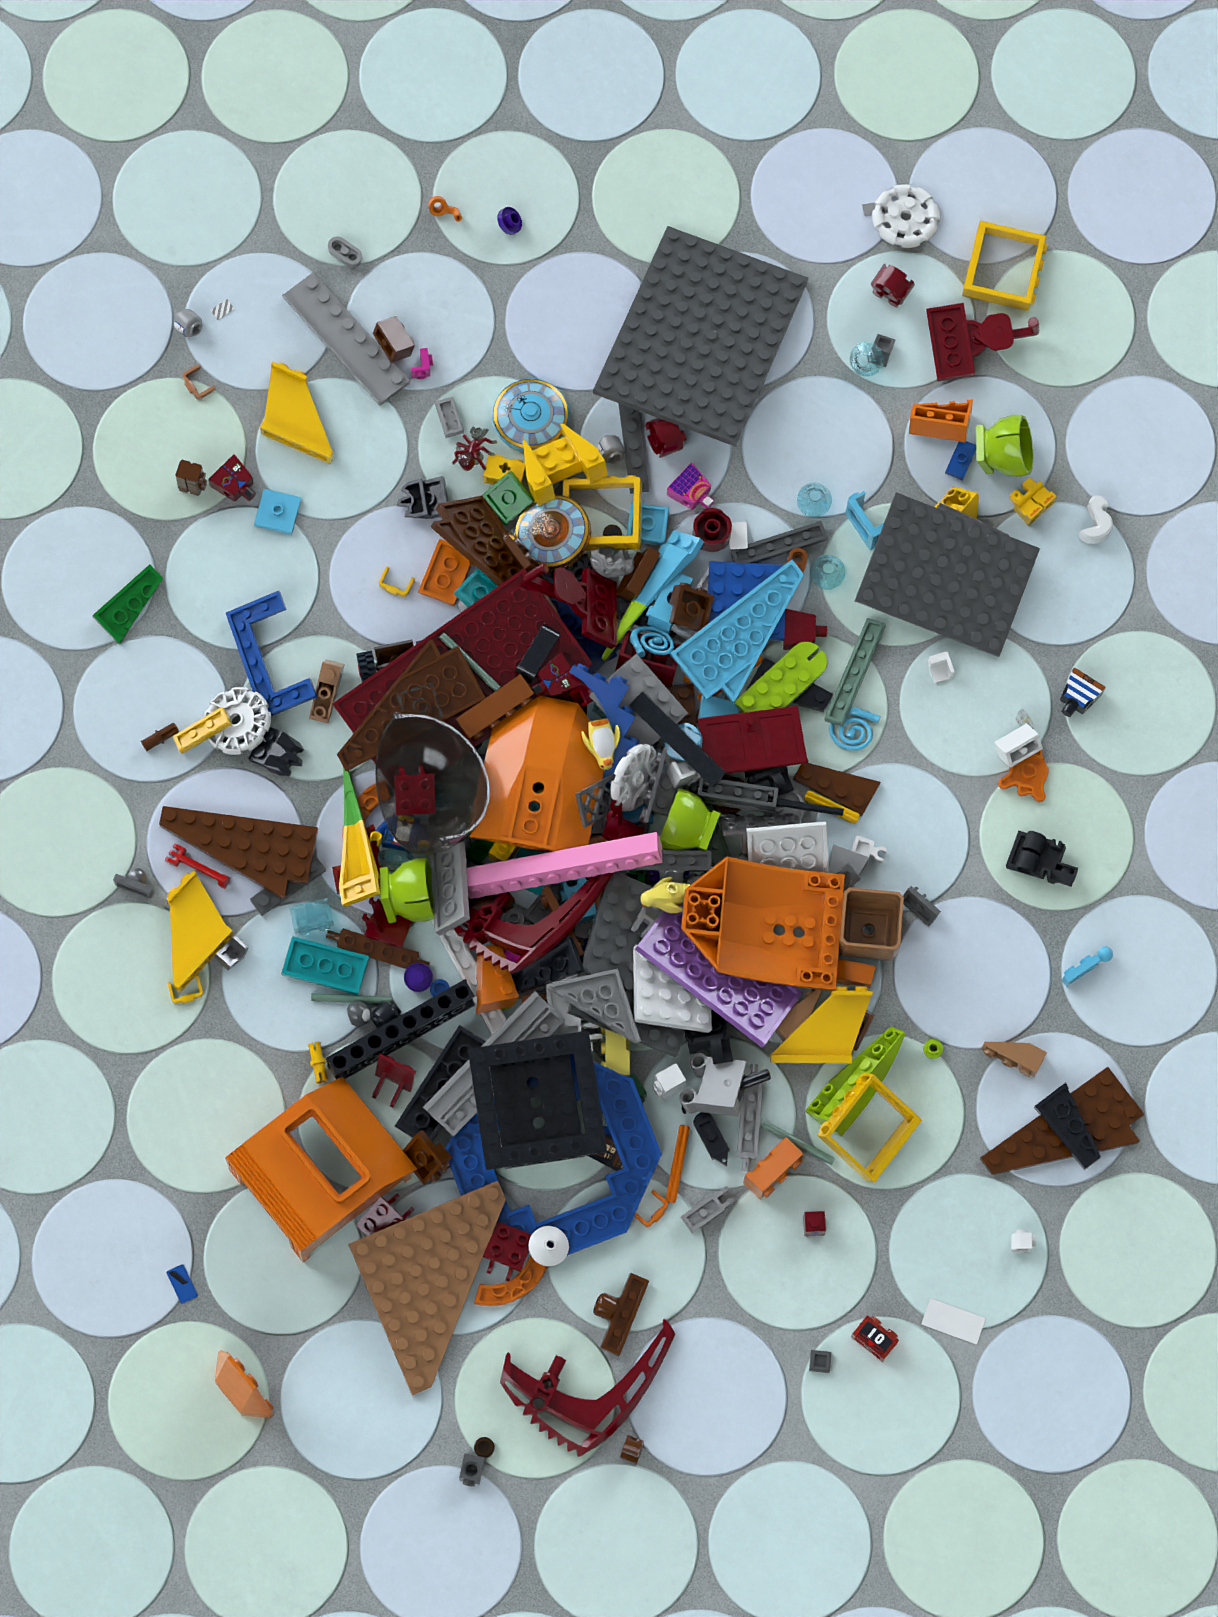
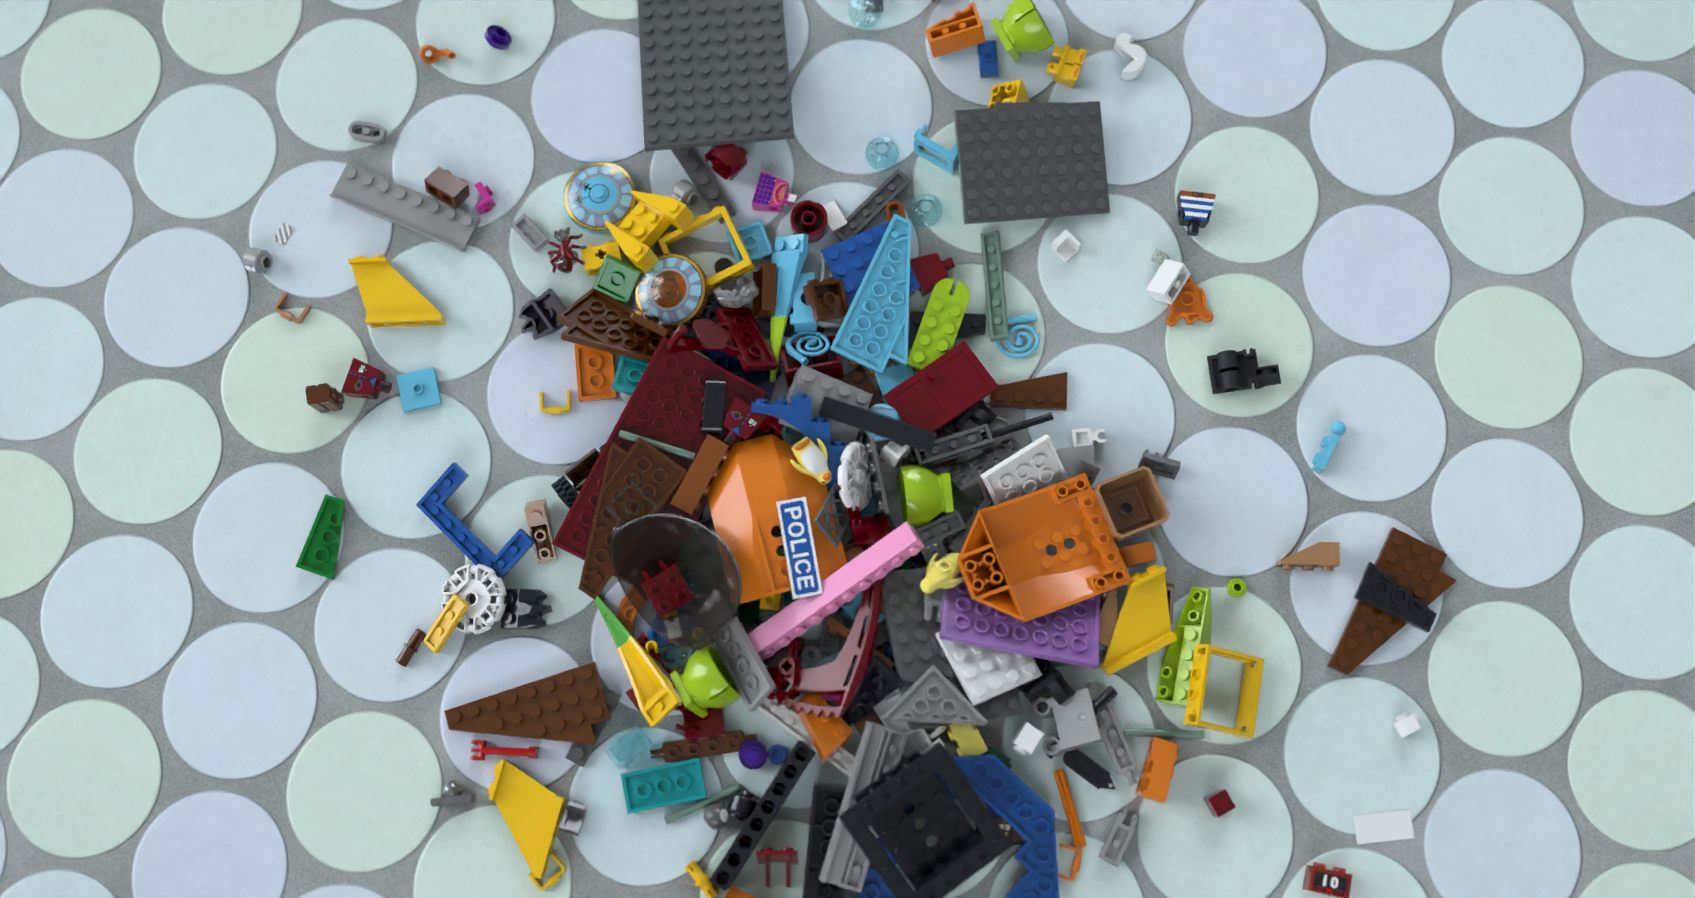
camera: 20 degrees left, 5 degrees up
yellow axle [804,791,860,824] -> none
none -> sticker [776,497,823,599]

